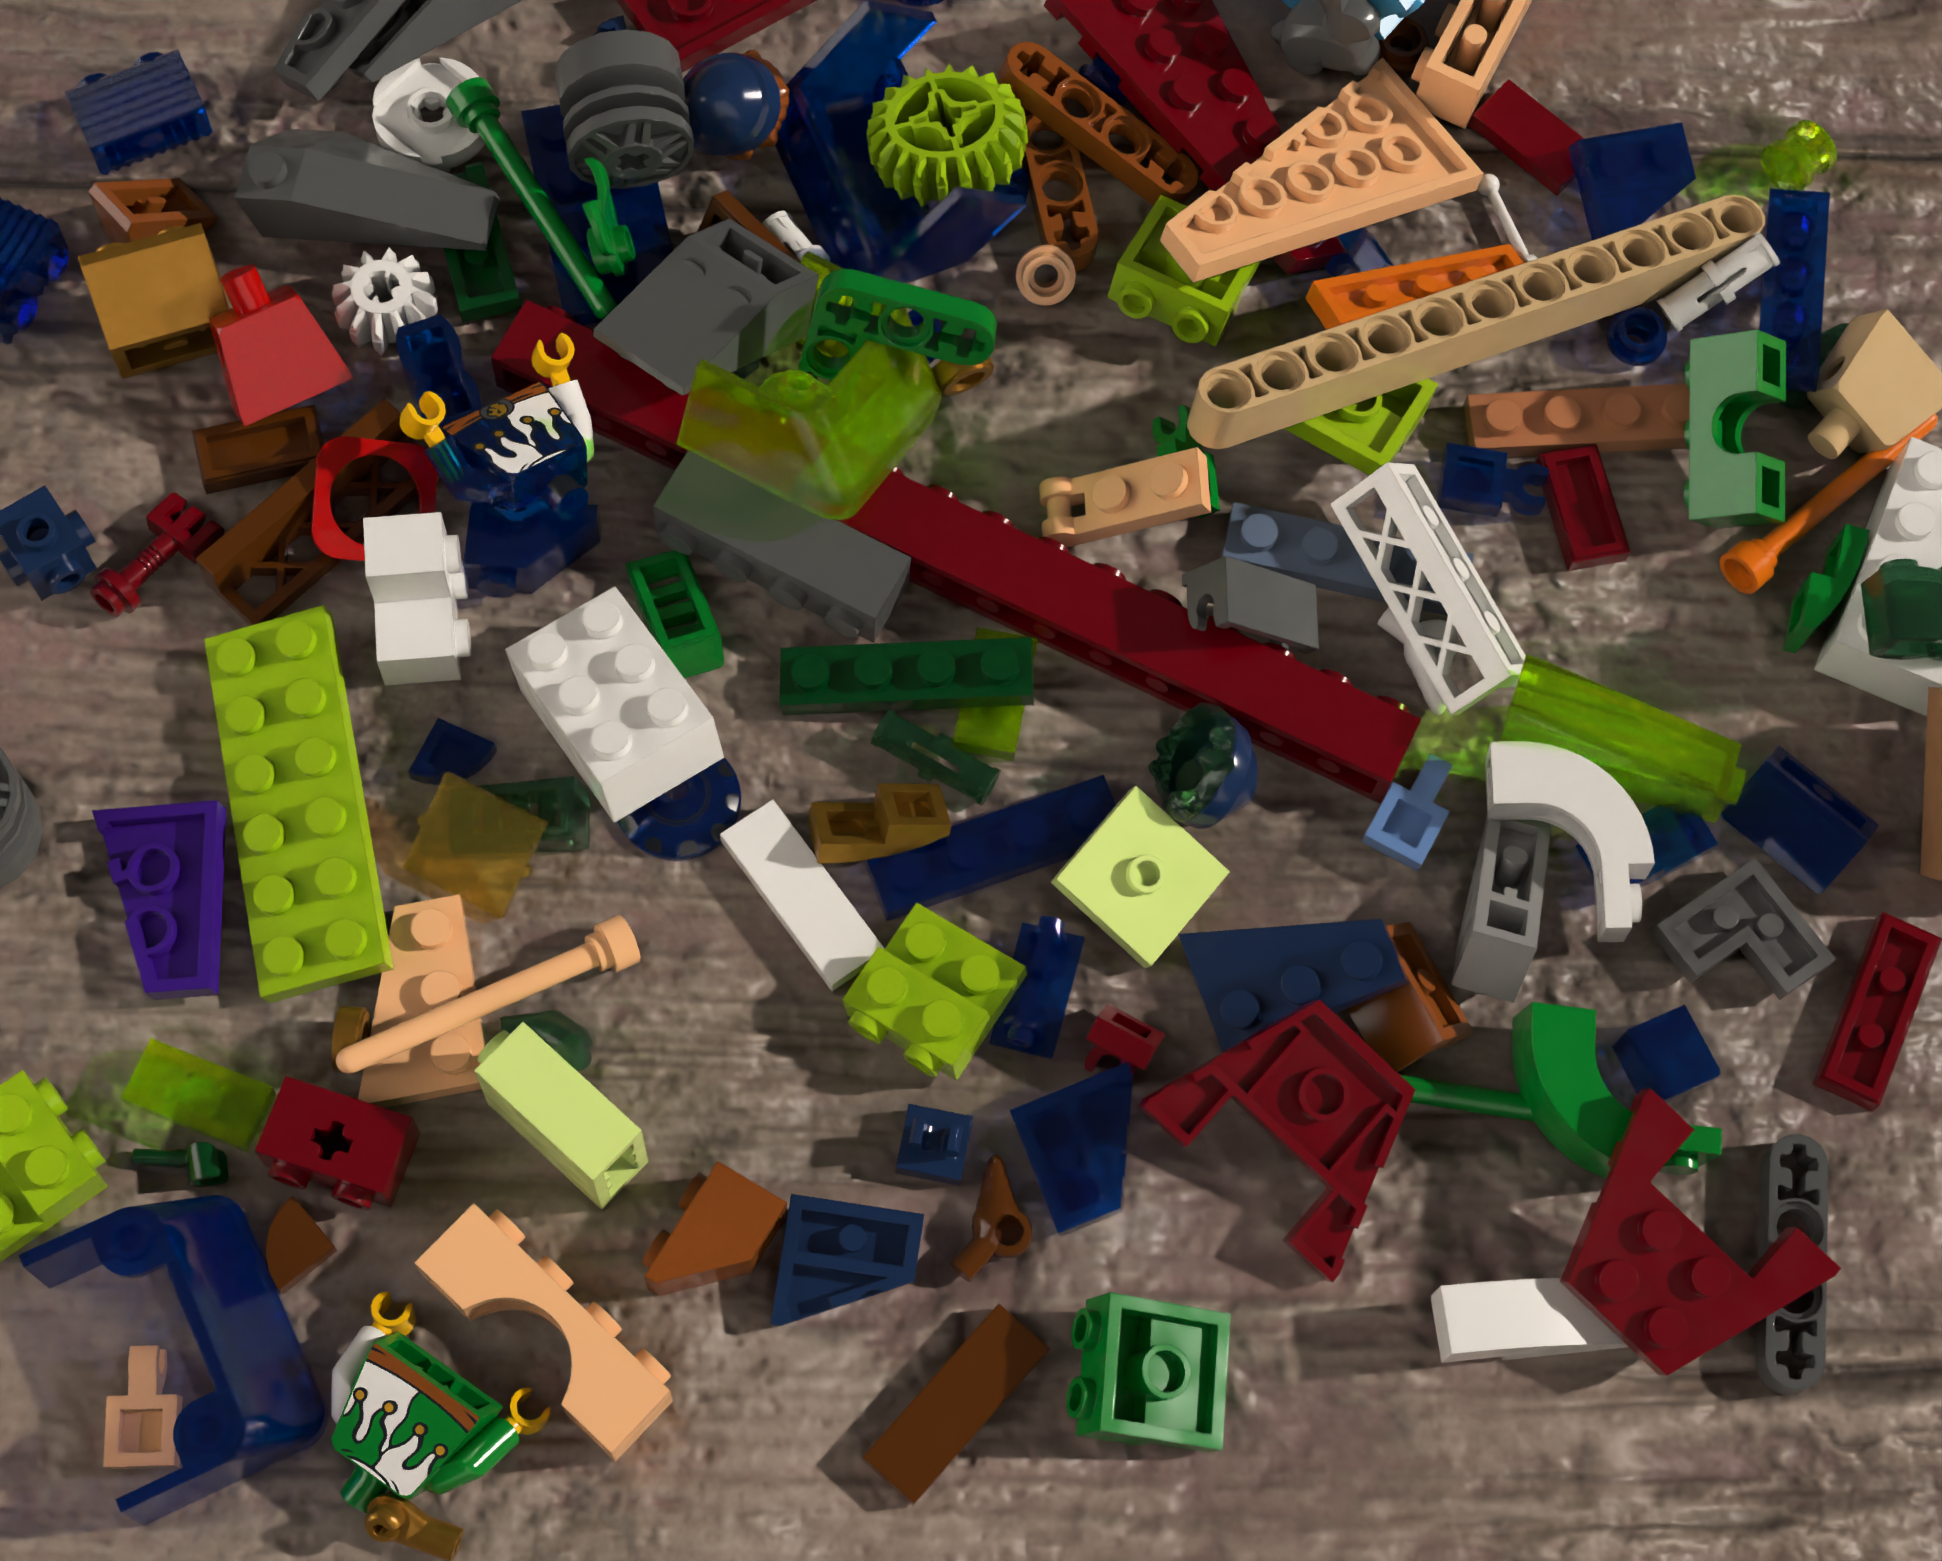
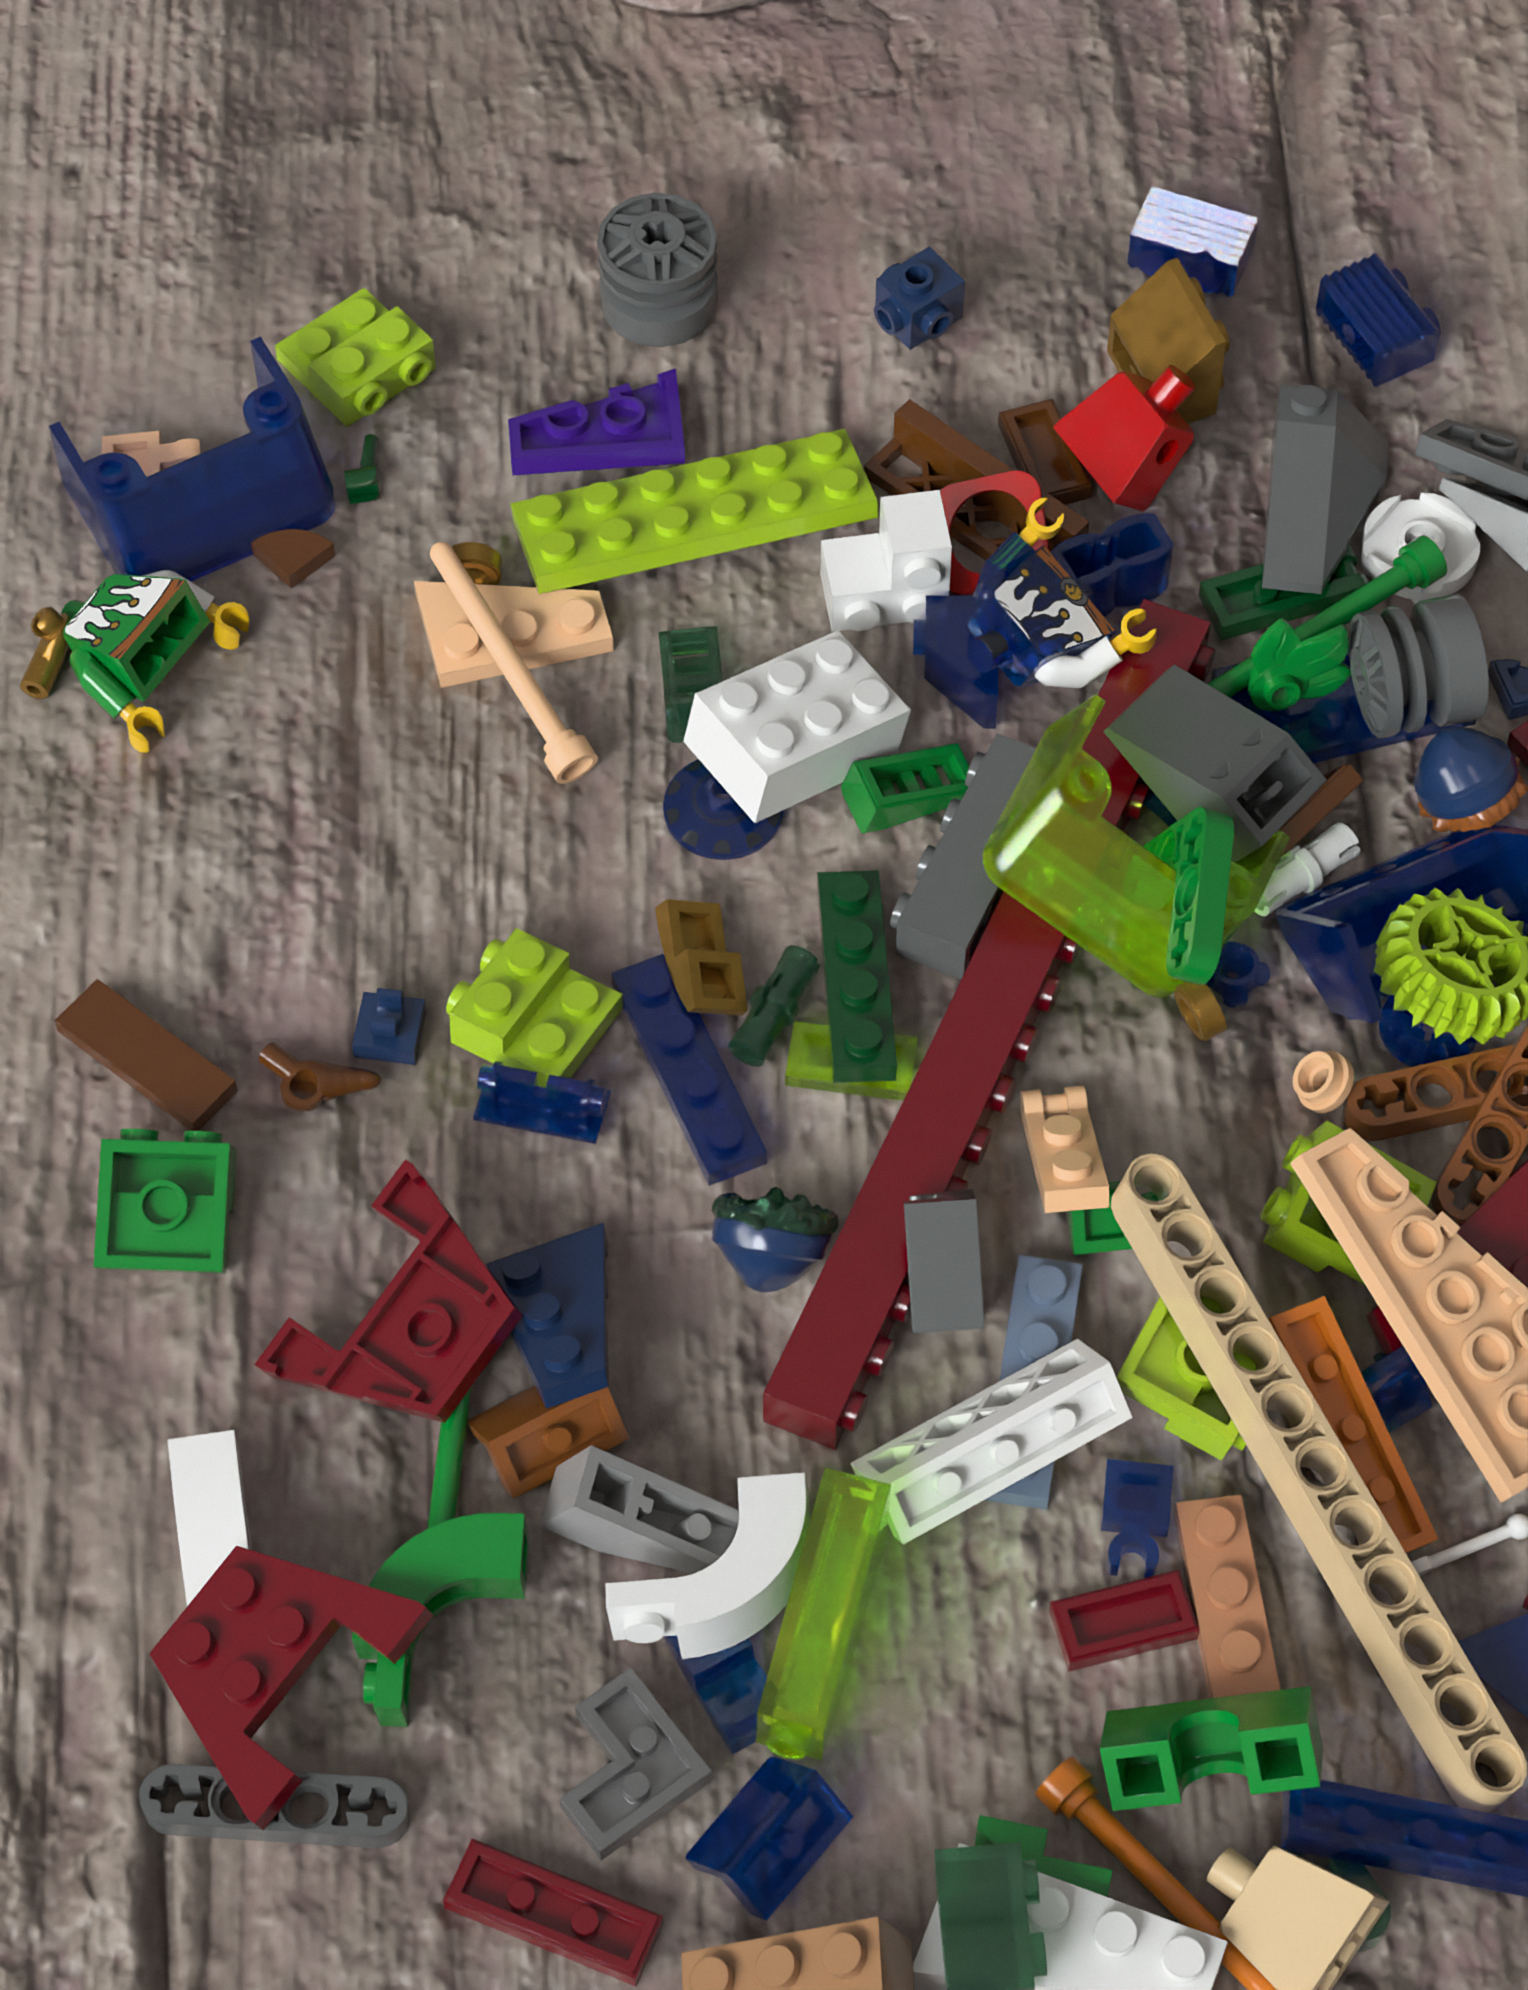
camera: 95 degrees right, 10 degrees down
dark orange slope [89,178,217,243] -> none
dark red hinge [90,492,225,617] -> none
clear neon green plate [120,1038,276,1153] -> none
dark red brick [255,1076,421,1211] -> none
white gear [332,247,438,356] -> none
clear yellow piece [403,772,548,919] -> none
clear blue tile [408,718,497,785] -> none
light nougat arch [414,1203,673,1462] -> none
yellowish green brick [474,1022,648,1210] -> none
clear green arm [500,1010,593,1071] -> none
dark orange slope [642,1161,787,1296] -> none
white tile [720,799,885,991] -> none
dark blue wing [770,1194,924,1326] -> none
clear blue wing [1010,1062,1134,1237] -> none
yellowish green plate [1051,786,1230,968] -> none
dark red tile [1085,1004,1165,1089] -> none
medium blue plate [1361,753,1453,872] -> none
clear blue plate [1606,307,1667,366] -> none
clear blue panel [1612,1005,1720,1104] -> none
white pin [1656,232,1780,332] -> none

